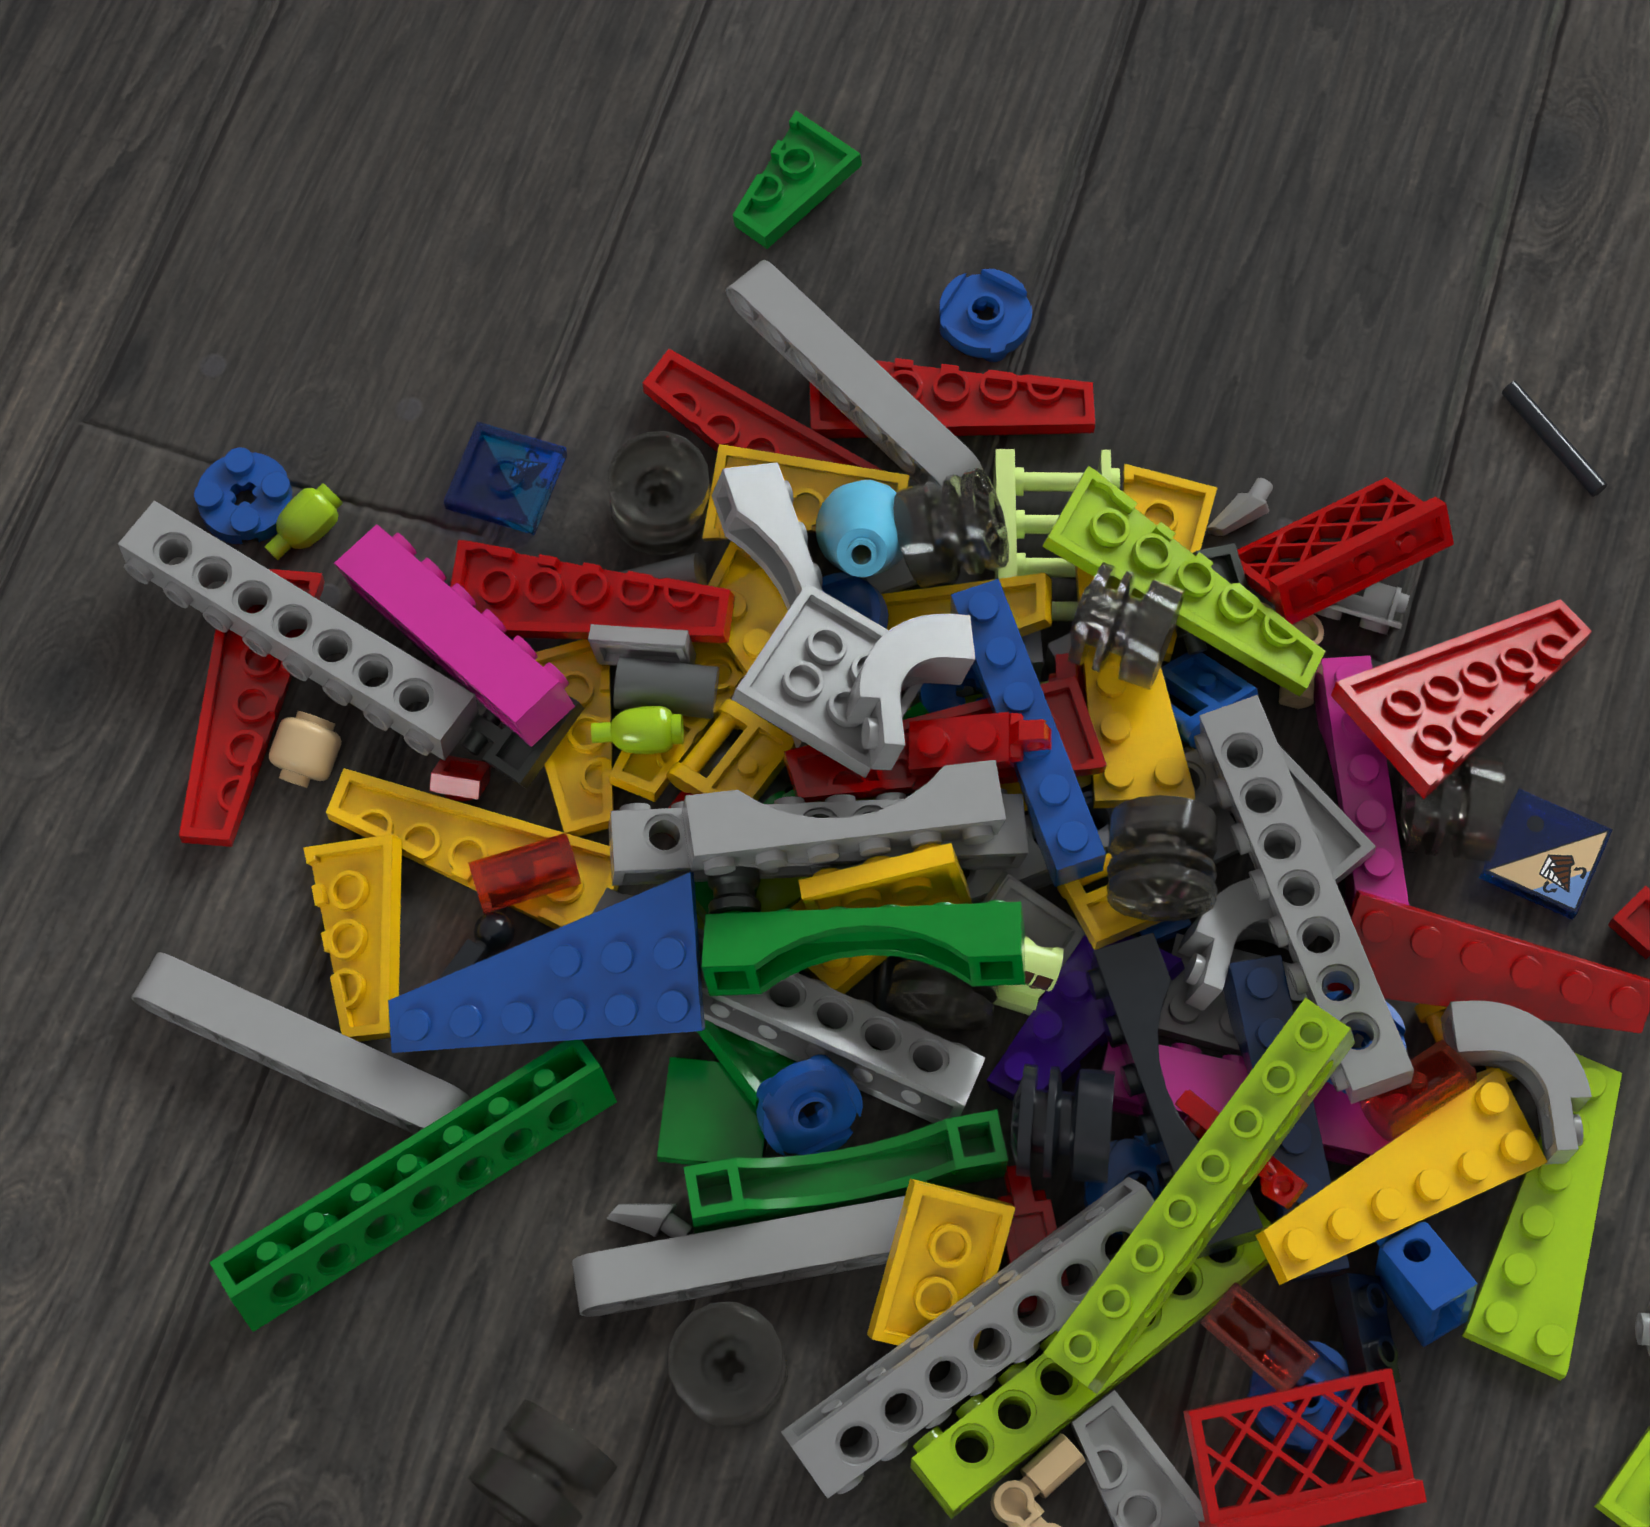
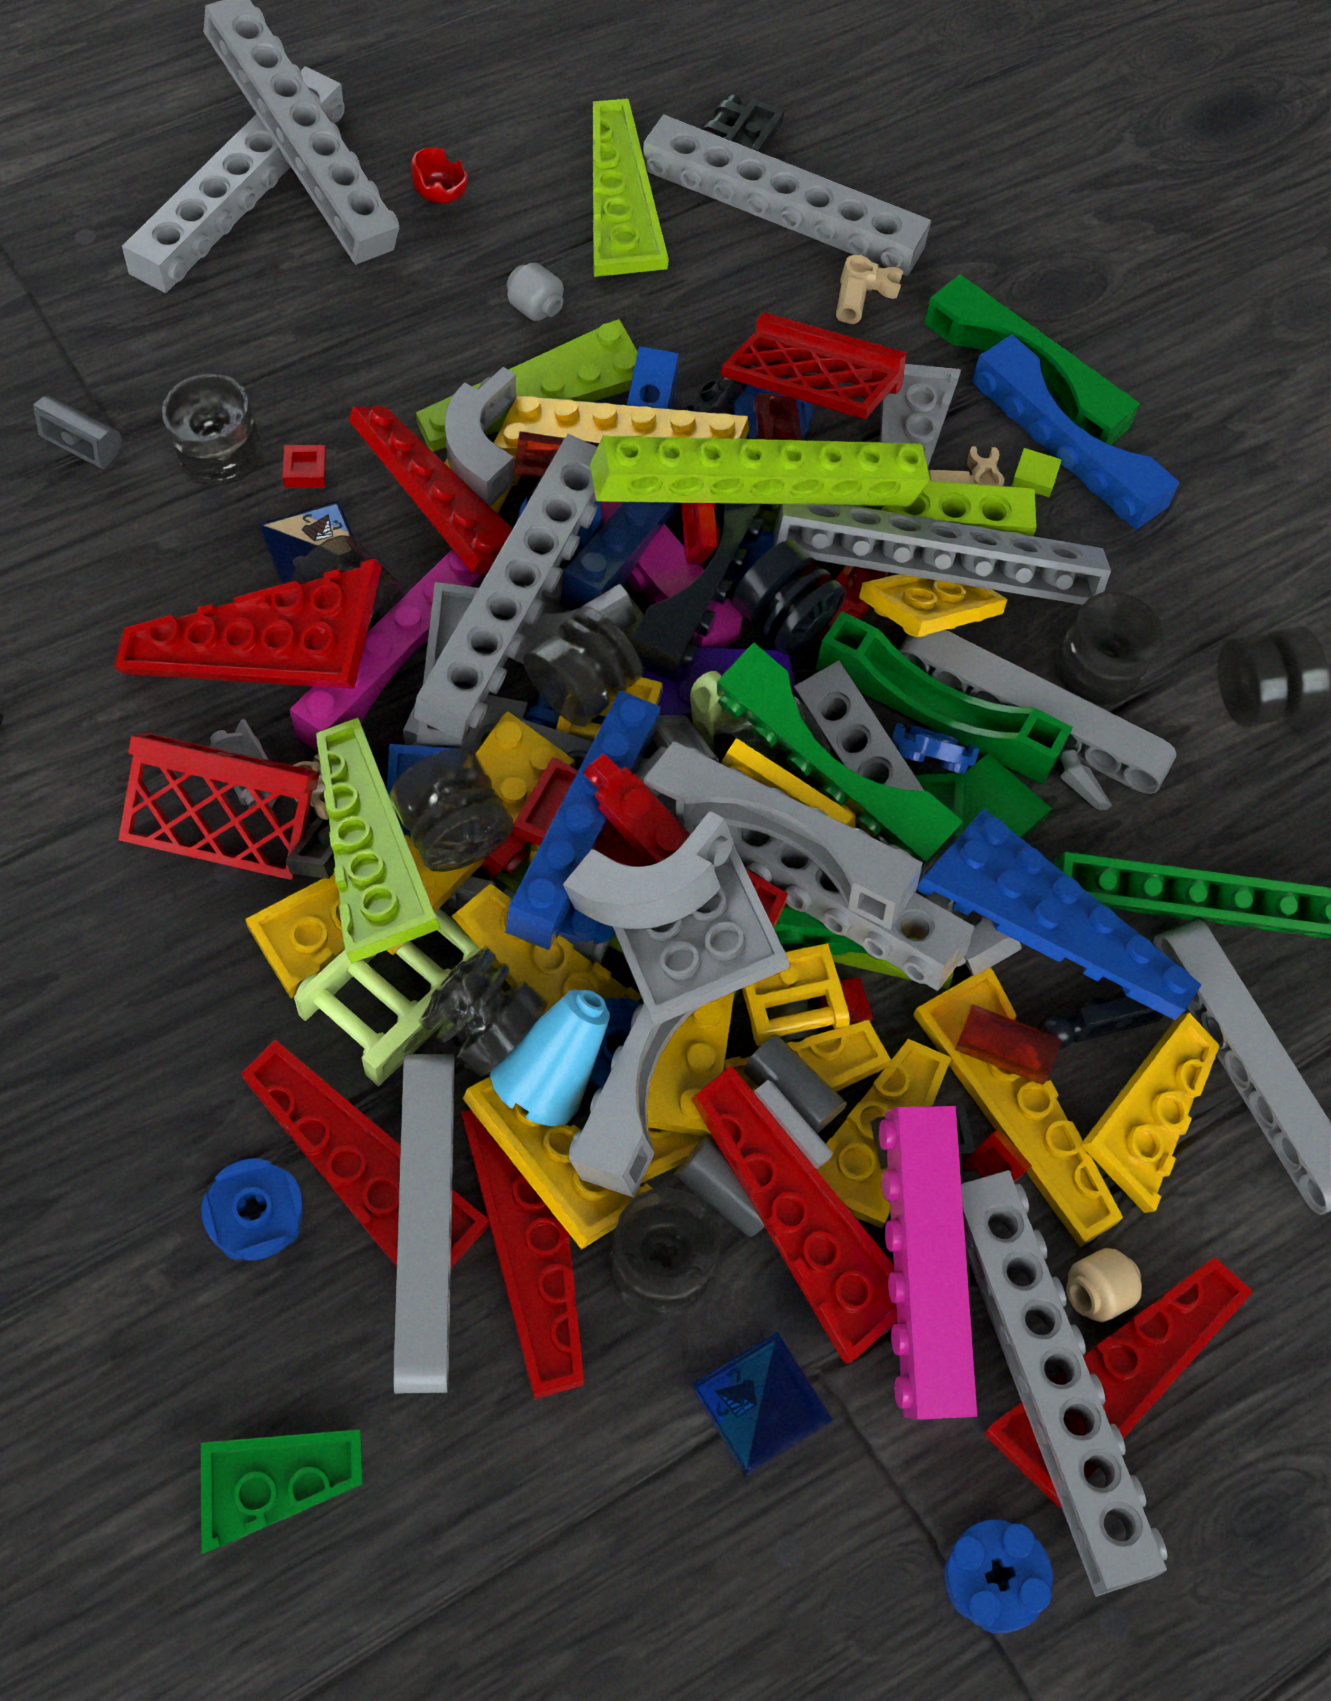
camera: 145 degrees left, 5 degrees down
lime plant [264,483,343,560] -> none
lime plant [591,706,684,754] -> none
light grey bar [1207,478,1273,536] -> none

